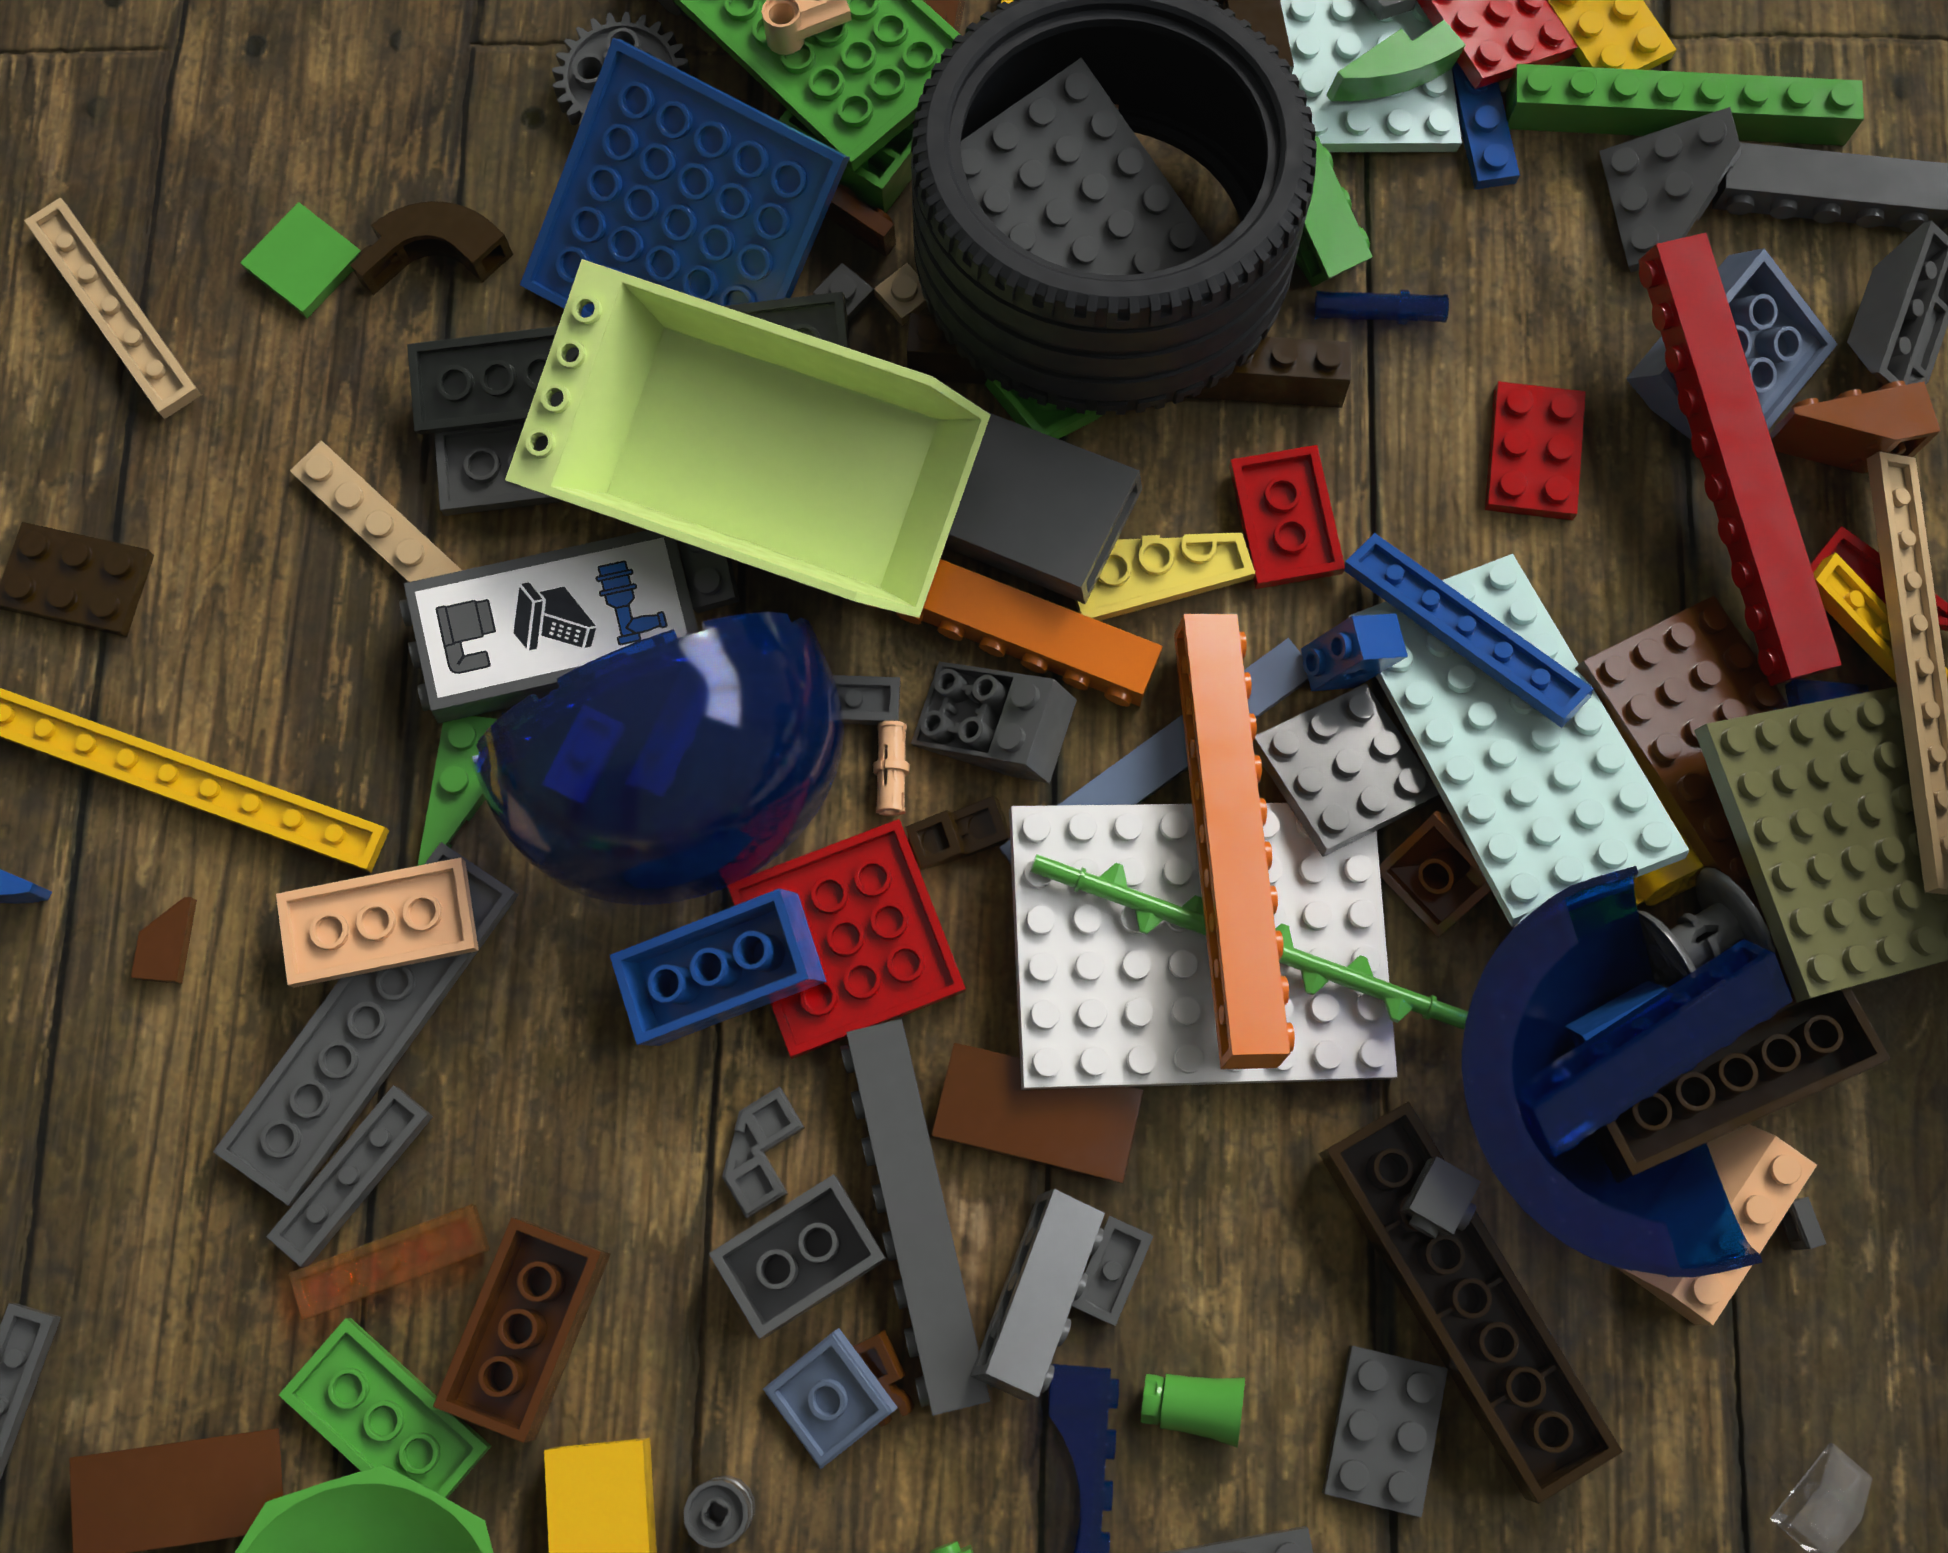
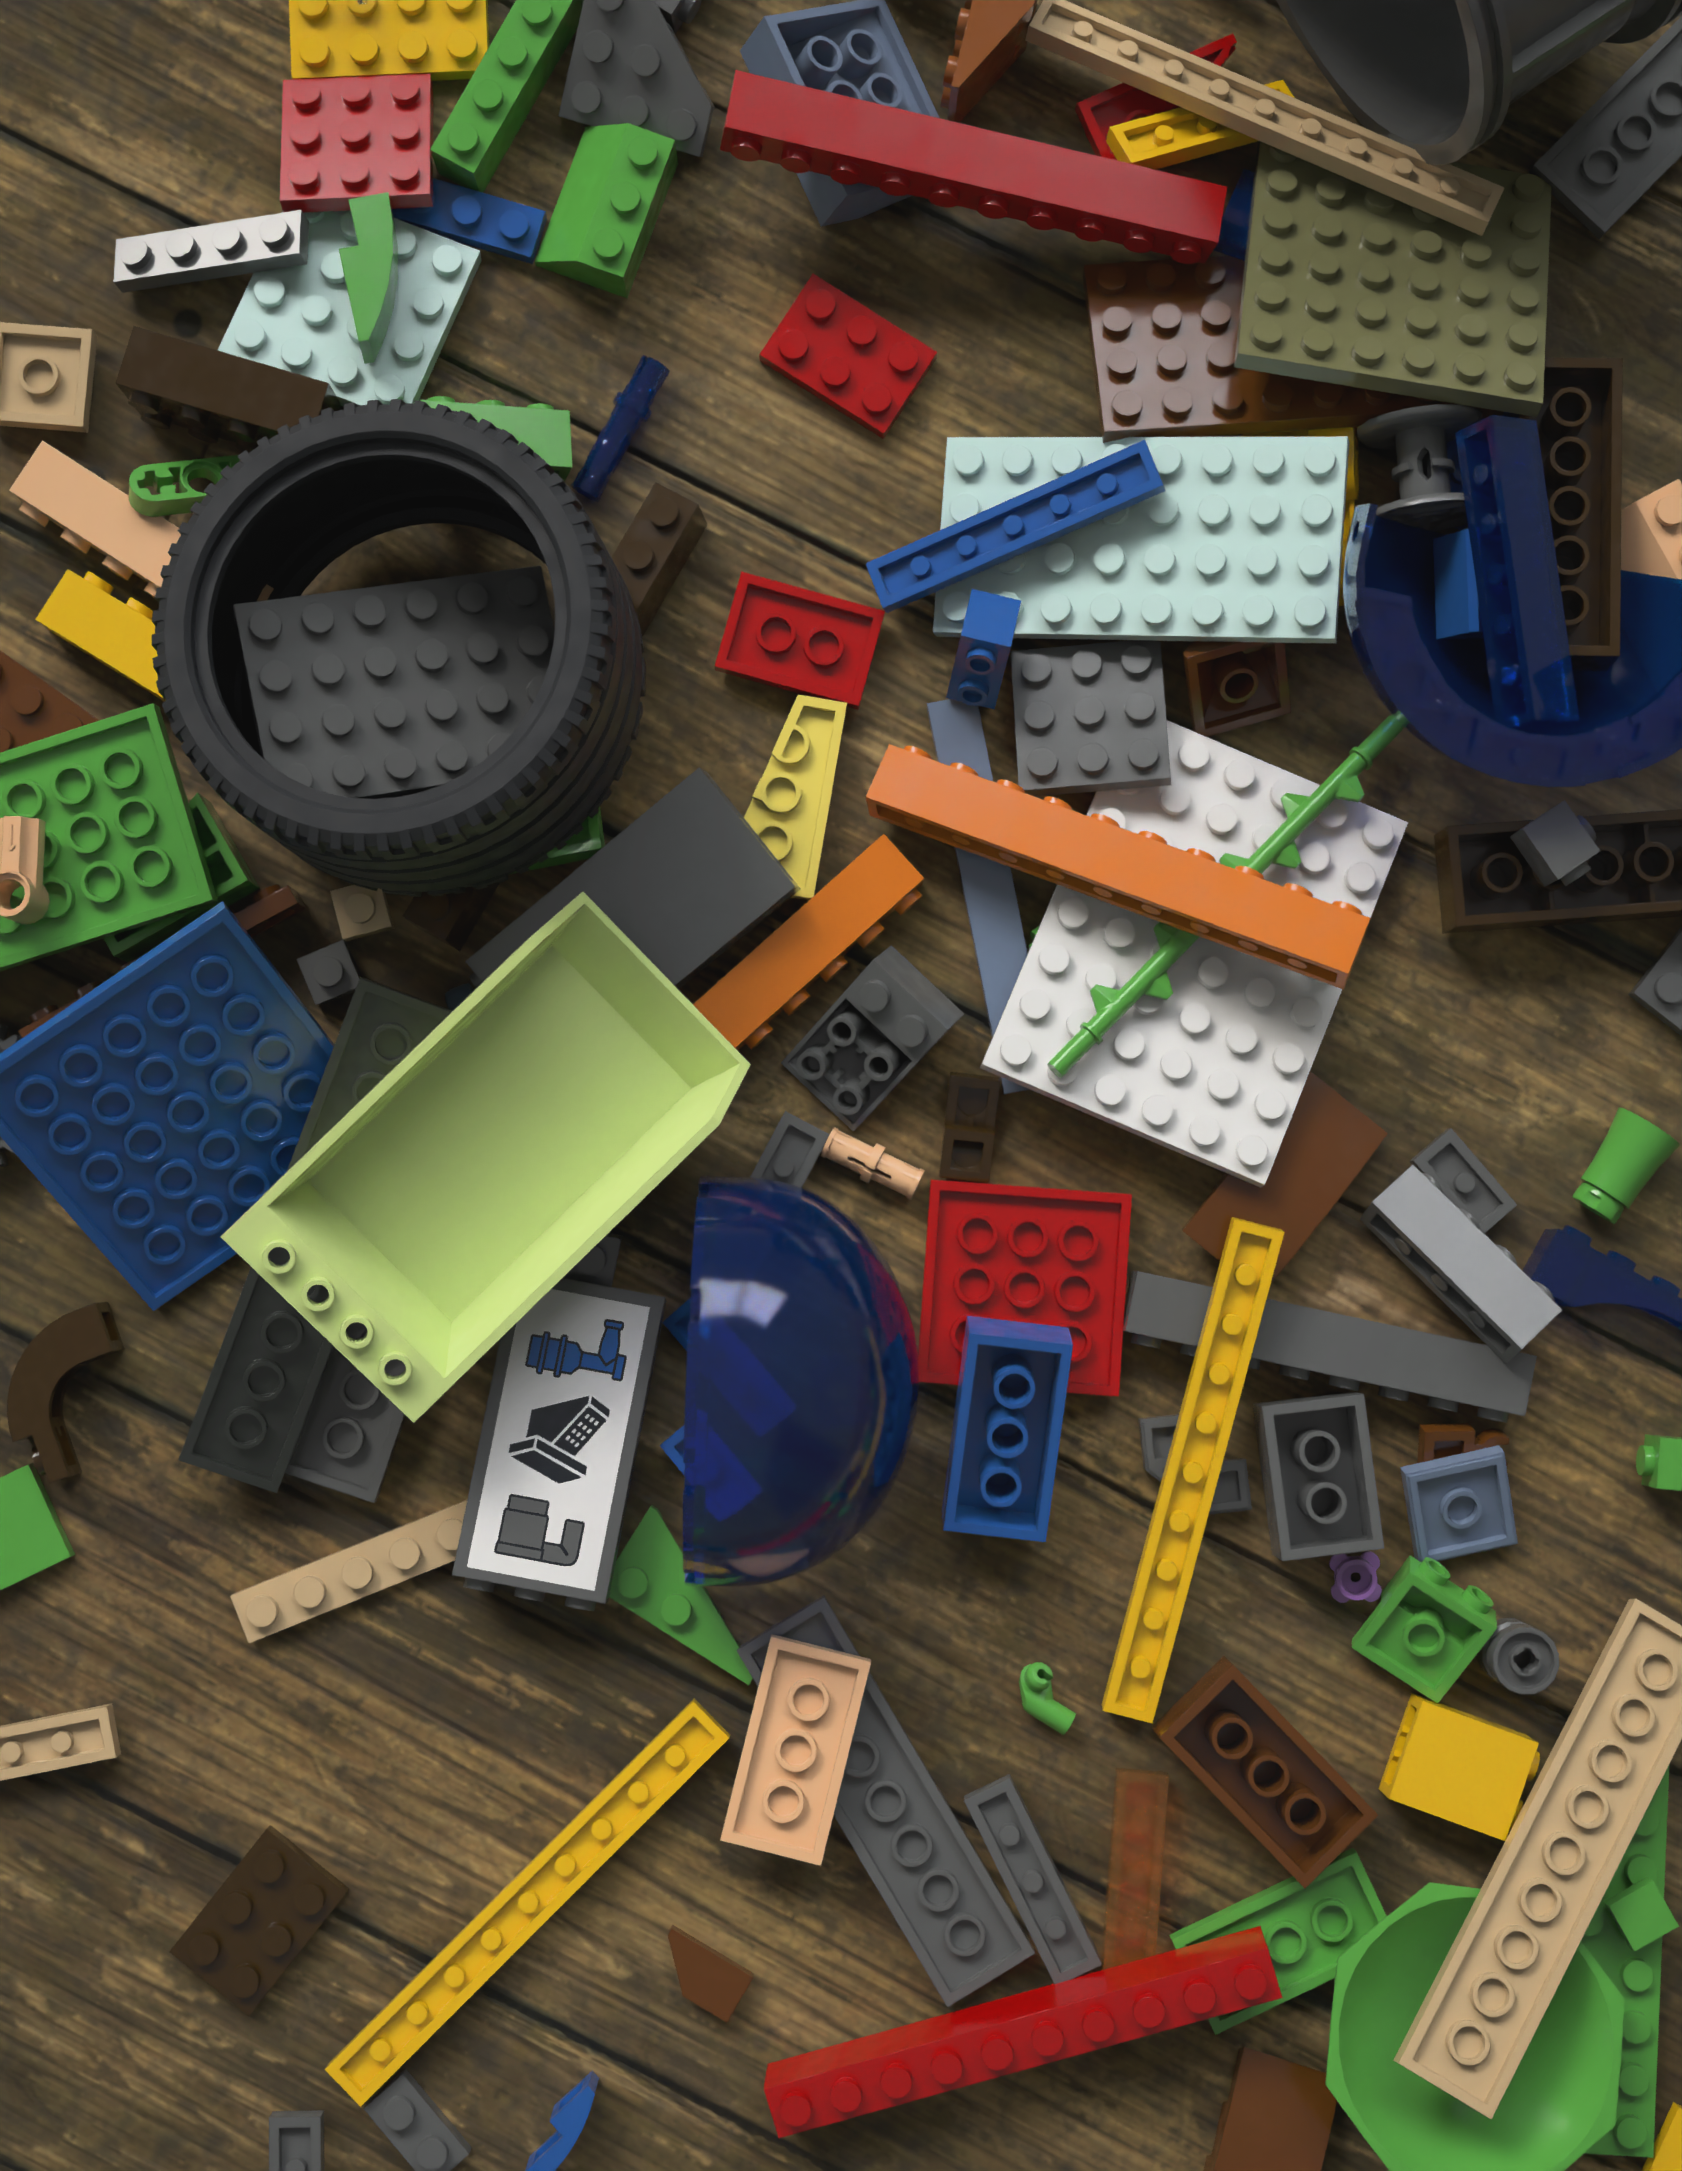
camera: 75 degrees left, 10 degrees up
none -> bright green slope [535,123,678,298]
none -> red brick [764,1926,1283,2138]
none -> bright green arm [1018,1662,1076,1735]
none -> yellow plate [1102,1217,1285,1724]
none -> medium lavender plate [1329,1551,1382,1603]
none -> bright green plate [1352,1555,1497,1704]

